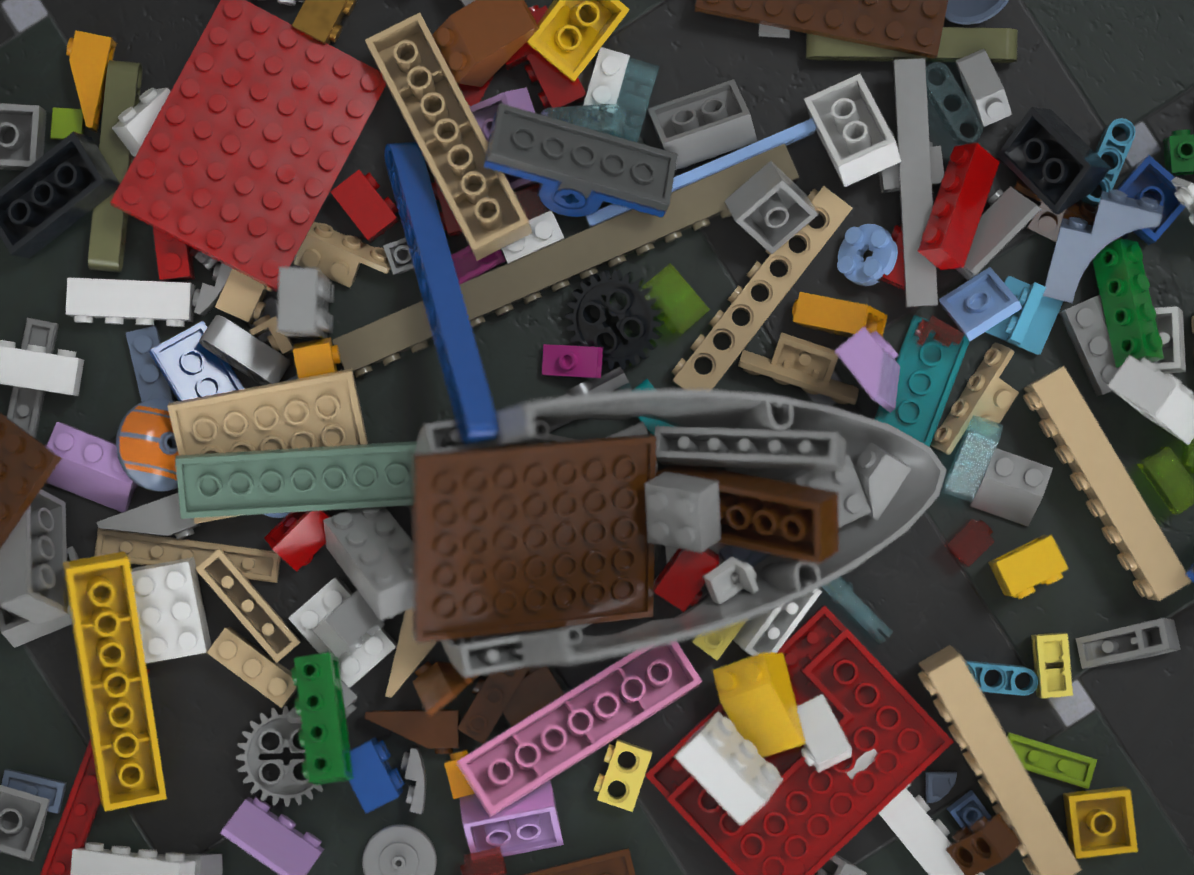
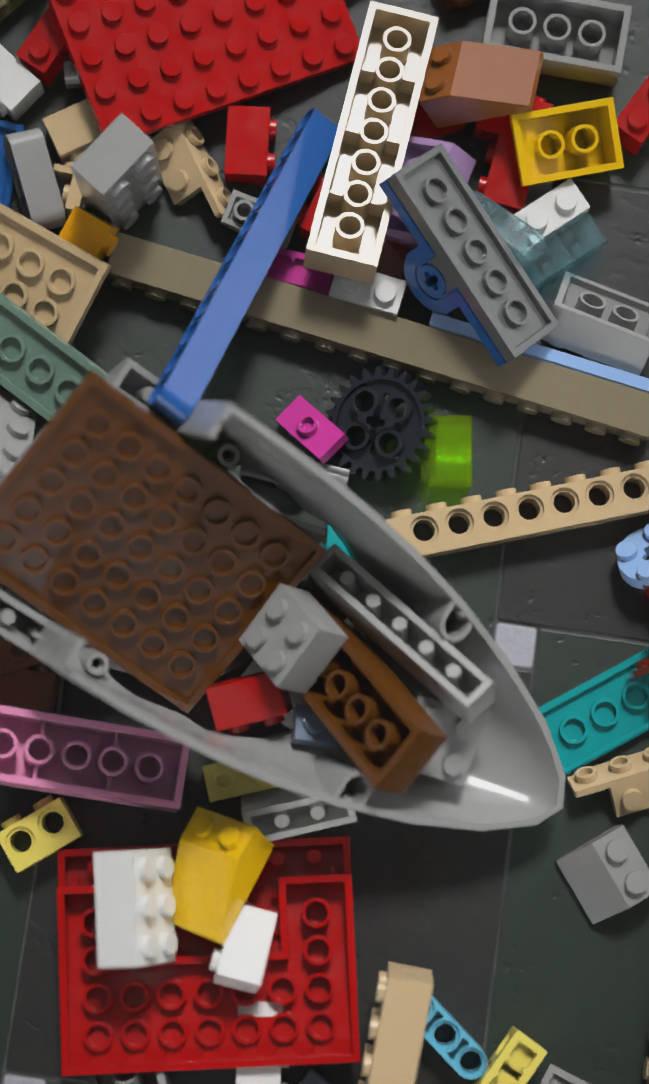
camera: 30 degrees right, 5 degrees down
light grey slope [192,262,232,316] -> none
white bracket [703,557,759,605] -> none
light grey brick [724,161,819,254] -> none
tan bracket [738,332,859,405] -> none
light orange slope [792,292,888,338] -> none
clear light blue pin [821,576,893,645] -> none
lavender slope [835,327,900,413] -> none
light grey slope [854,442,912,521] -> none
clear light blue beam [942,414,1003,503] -> none
clear red brick [944,519,995,567] -> none
yellow brick [988,535,1069,599] -> none

